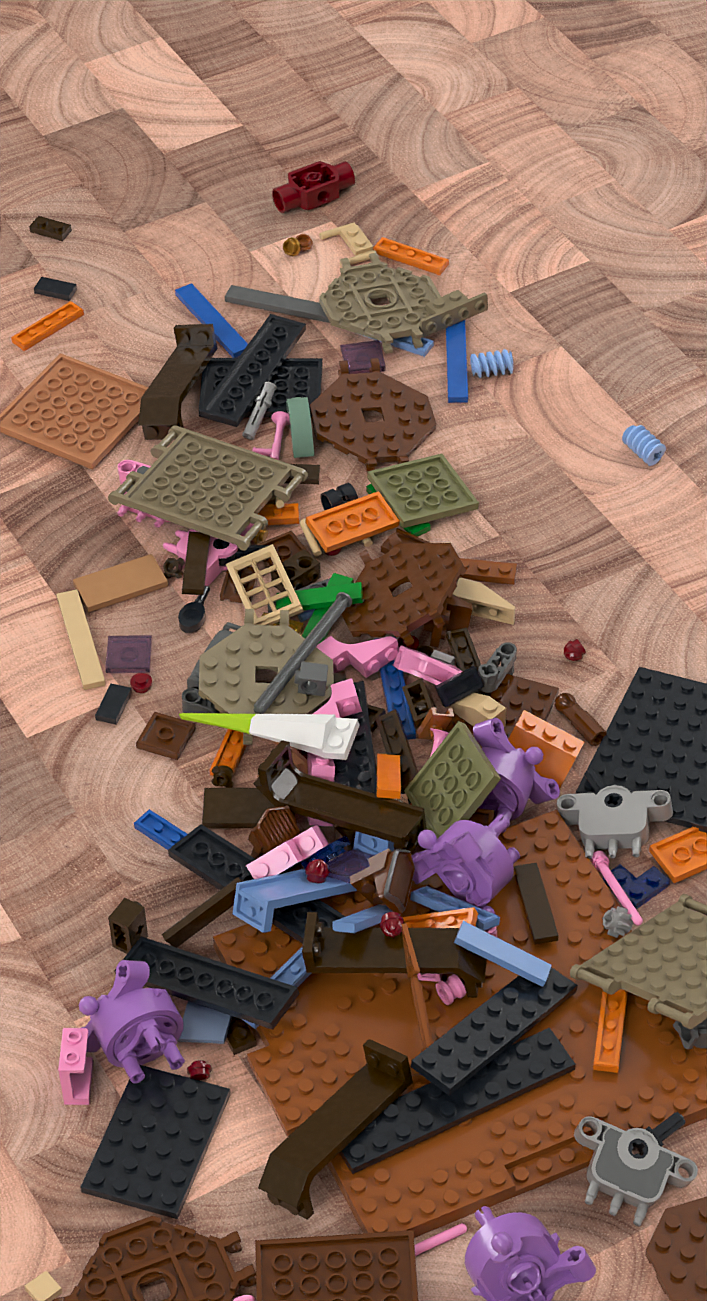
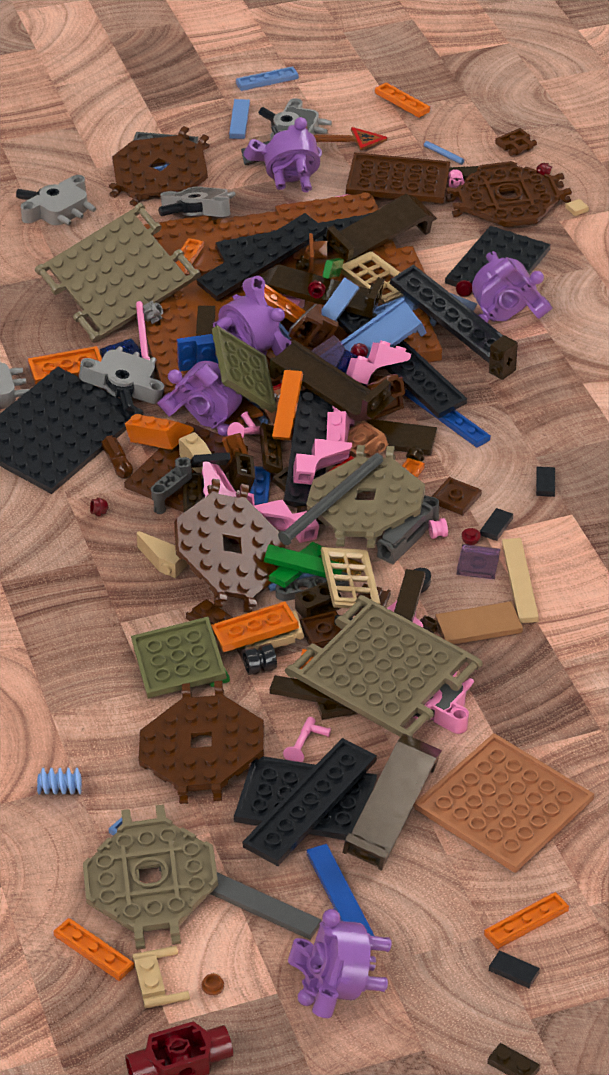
camera: 170 degrees left, 5 degrees down
bright pink panel [58,1028,93,1105] -> none
dark brown tile [162,877,243,948] -> none
white plate [179,713,359,760] -> none
light grey pin [242,382,277,440] -> none
pearl gold plate [283,237,300,257] -> none
sand green arch [286,397,314,458] -> none
dark grey brick [294,662,328,696] -> none
clear purple tile [340,340,386,374] -> none
dark tan bracket [420,290,488,337] -> none
blue tile [446,320,468,403] -> none
medium blue tile [454,921,552,987] -> none
dark orange plate [458,558,517,585] -> none
none -> blue plate [177,334,219,371]
none -> medium lavender piece [288,909,391,1018]
none -> dark brown plate [296,255,309,272]
none -> green tile [322,258,344,279]
none -> tan piece [341,252,404,304]
none -> bright pink wheel [428,518,448,539]
none -> black tile [536,467,555,497]

